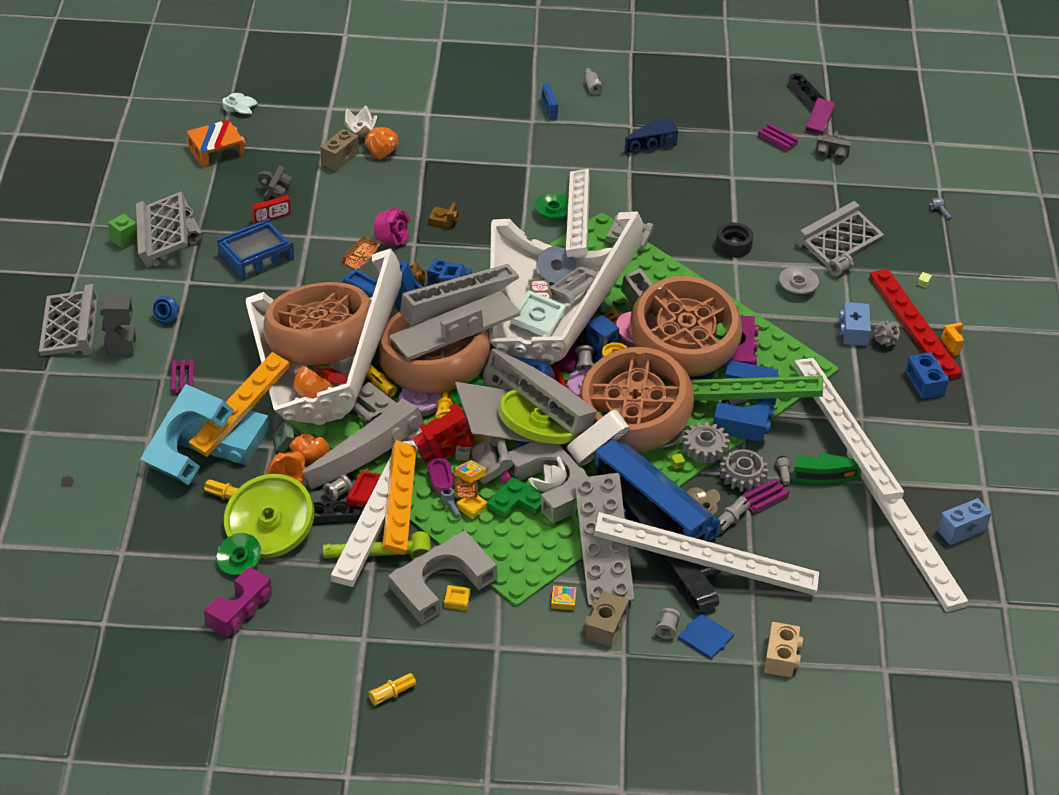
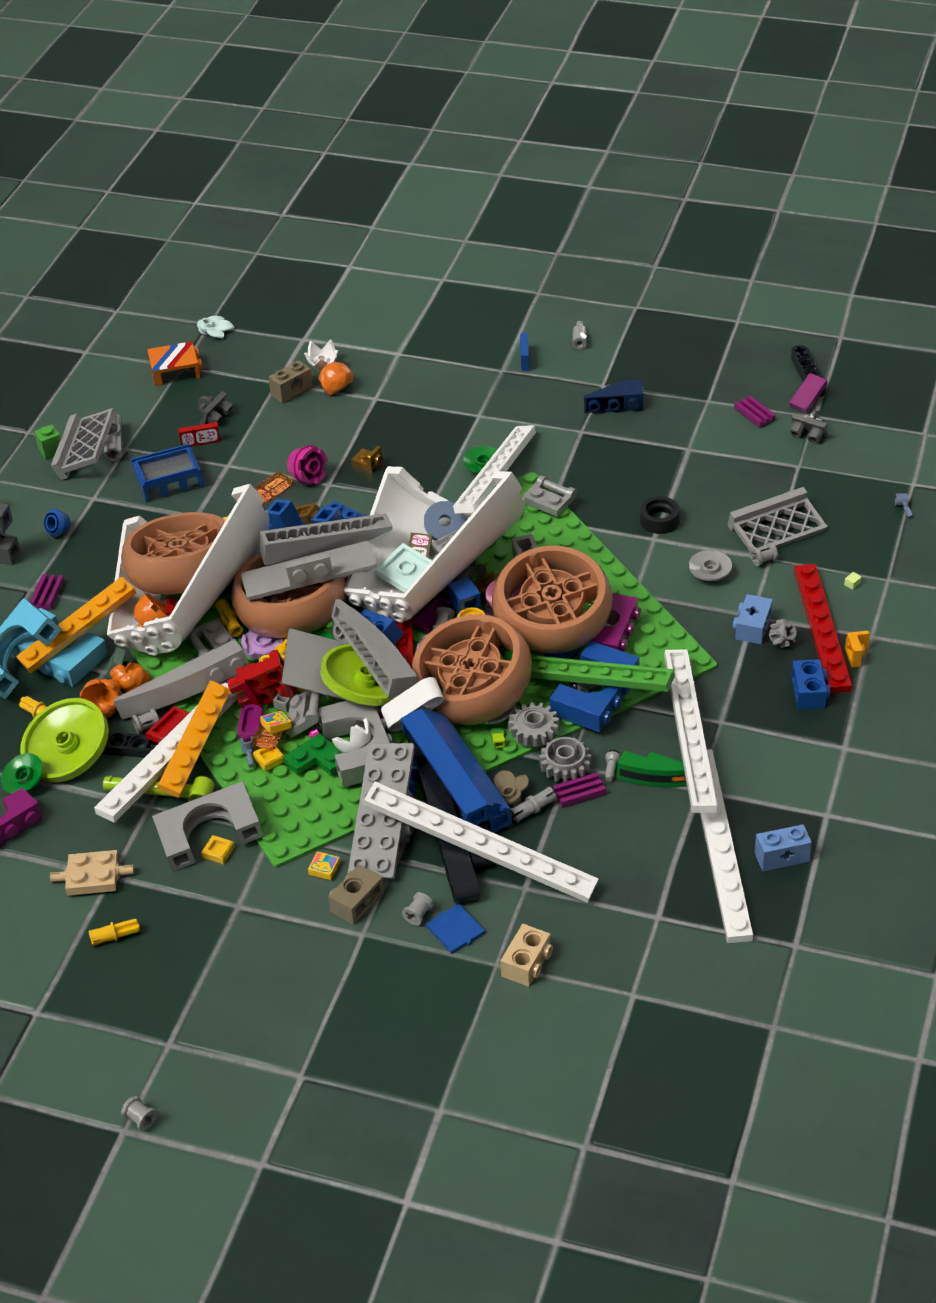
camera: 20 degrees right, 0 degrees up
none -> tan plate [50,850,134,896]

